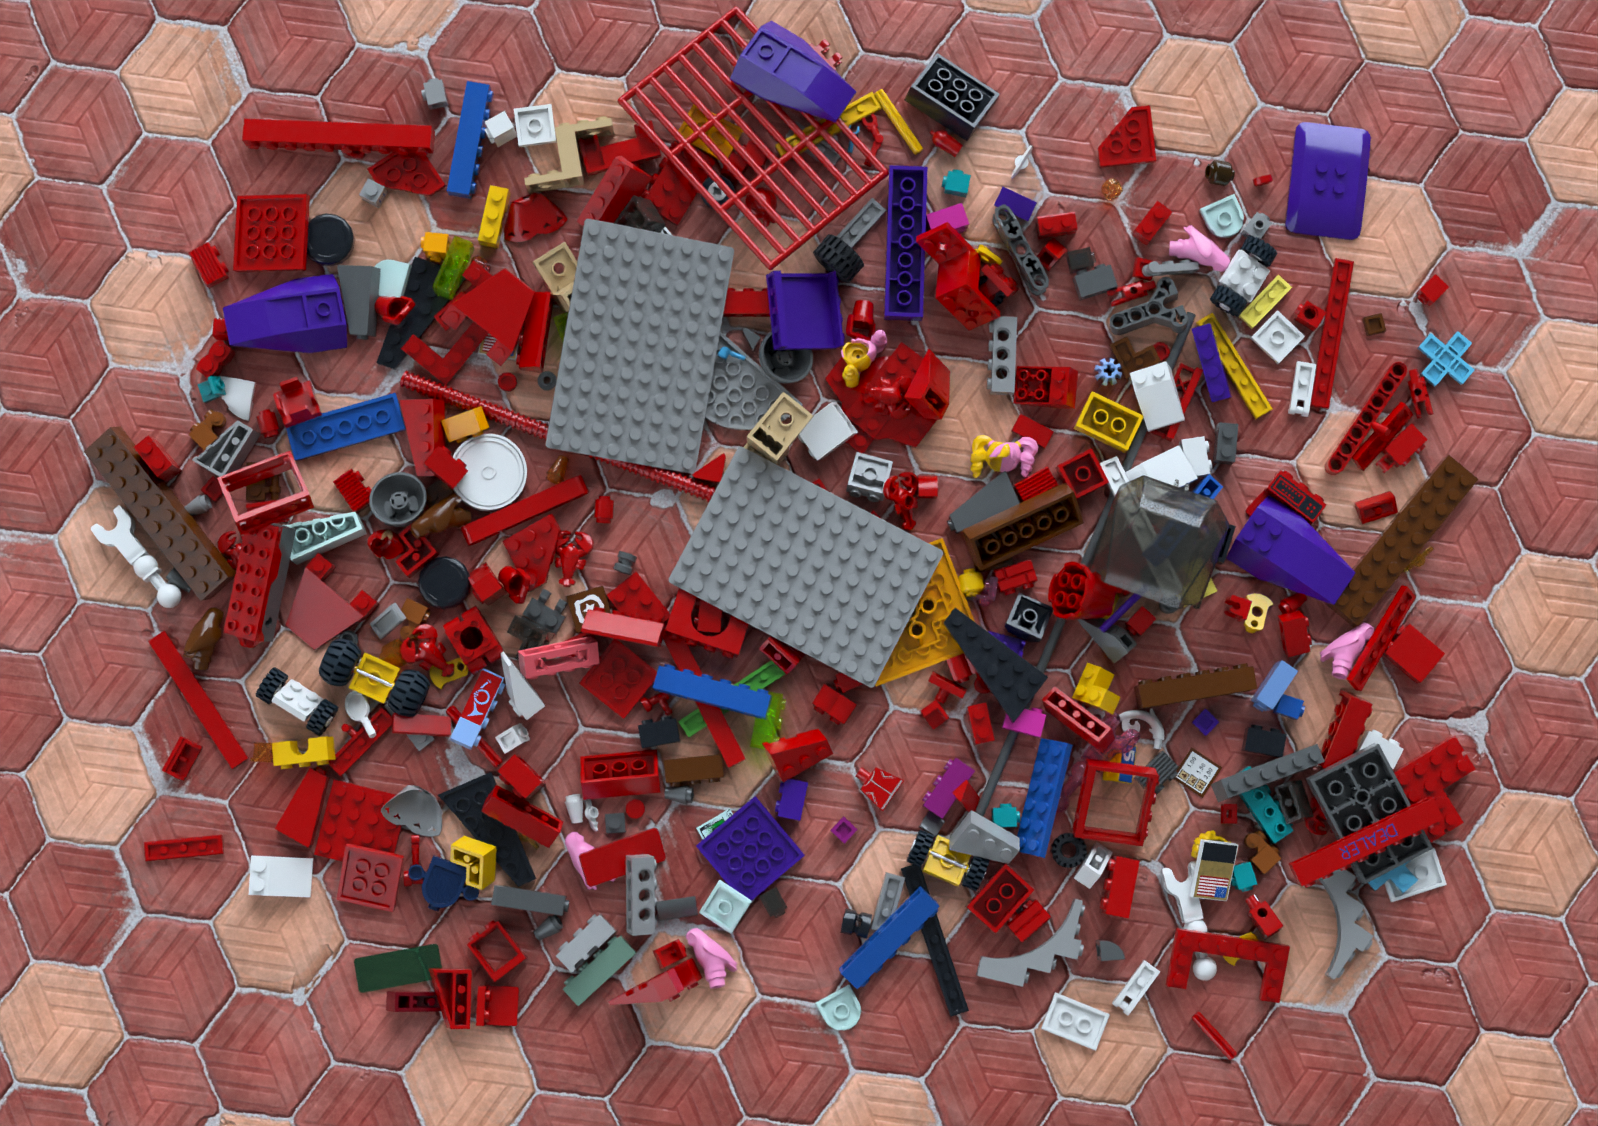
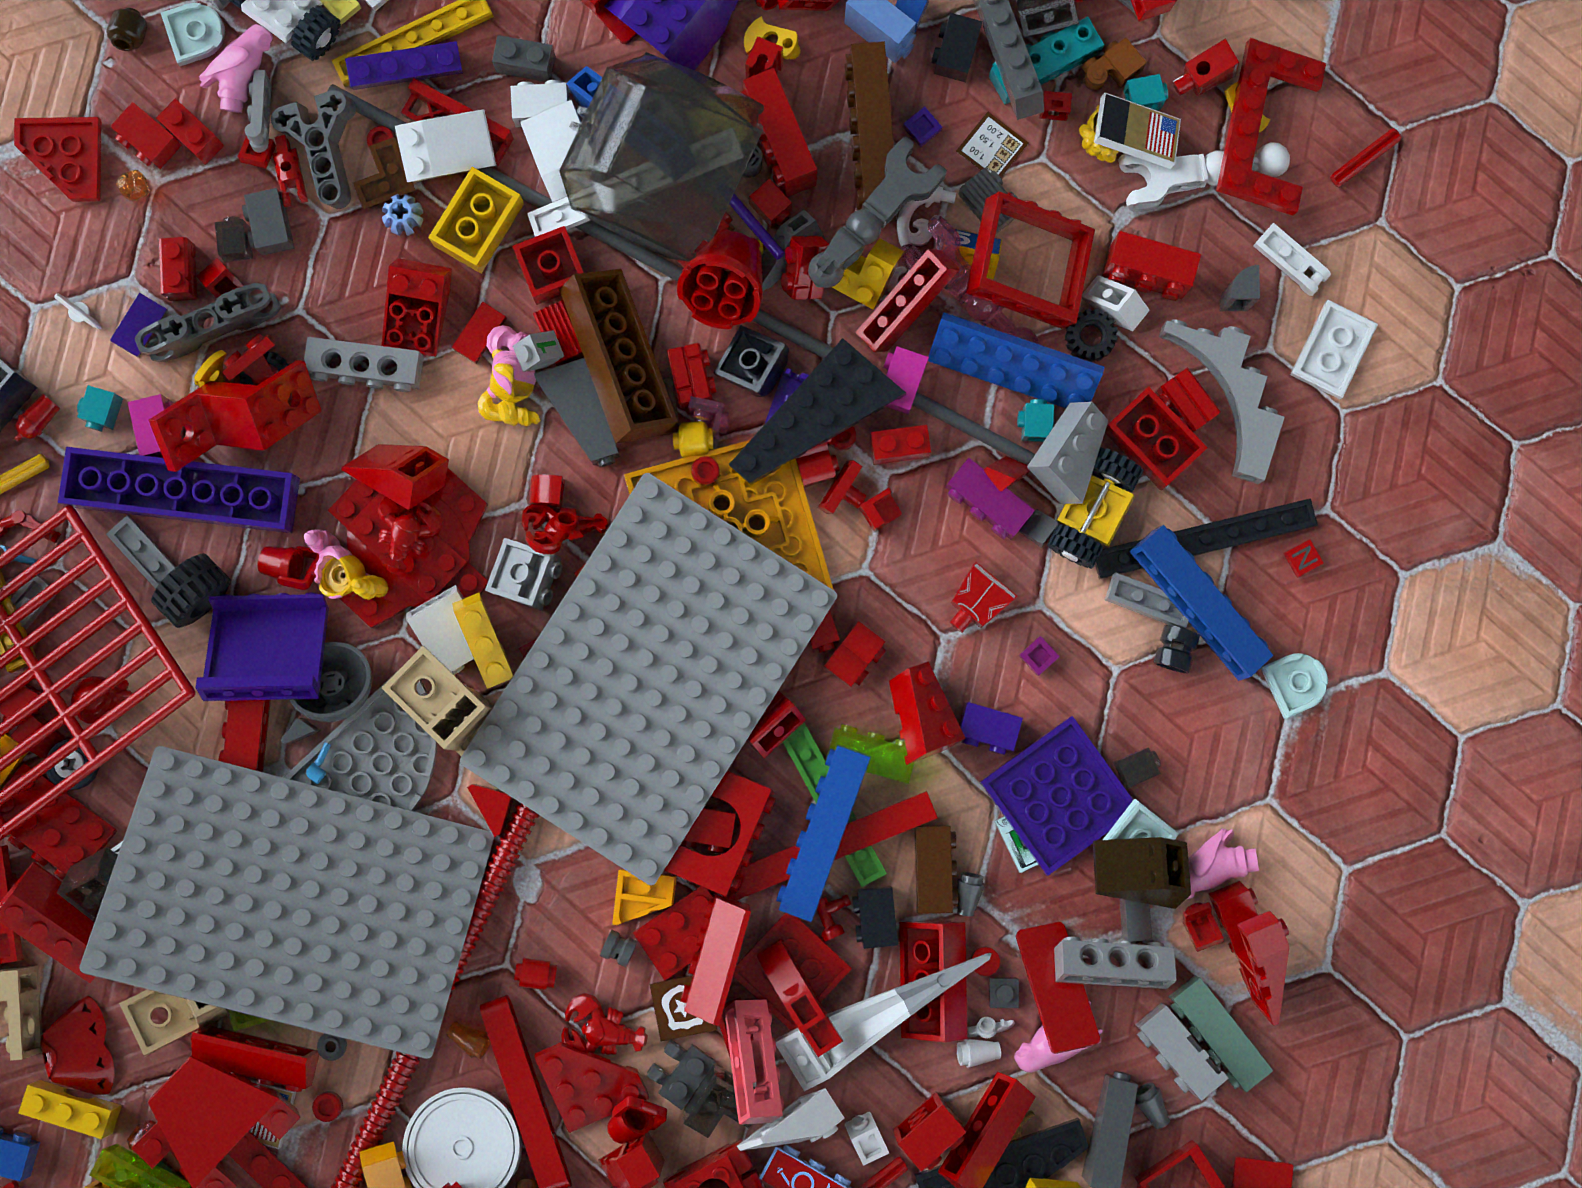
camera: 85 degrees left, 0 degrees up
none -> red brick [110,102,182,170]
none -> yellow arch [452,593,514,689]
none -> light grey brick [513,330,564,372]
none -> light orange wing [612,869,677,925]
none -> red tile [691,456,720,486]
none -> red brick [740,68,817,197]
none -> red slope [757,940,843,1057]
none -> white plate [775,953,992,1091]
none -> red brick [781,236,829,300]
none -> dark grey piece [808,137,947,288]
none -> dark brown slope [1093,837,1191,909]
none -> red tile [1283,539,1324,578]

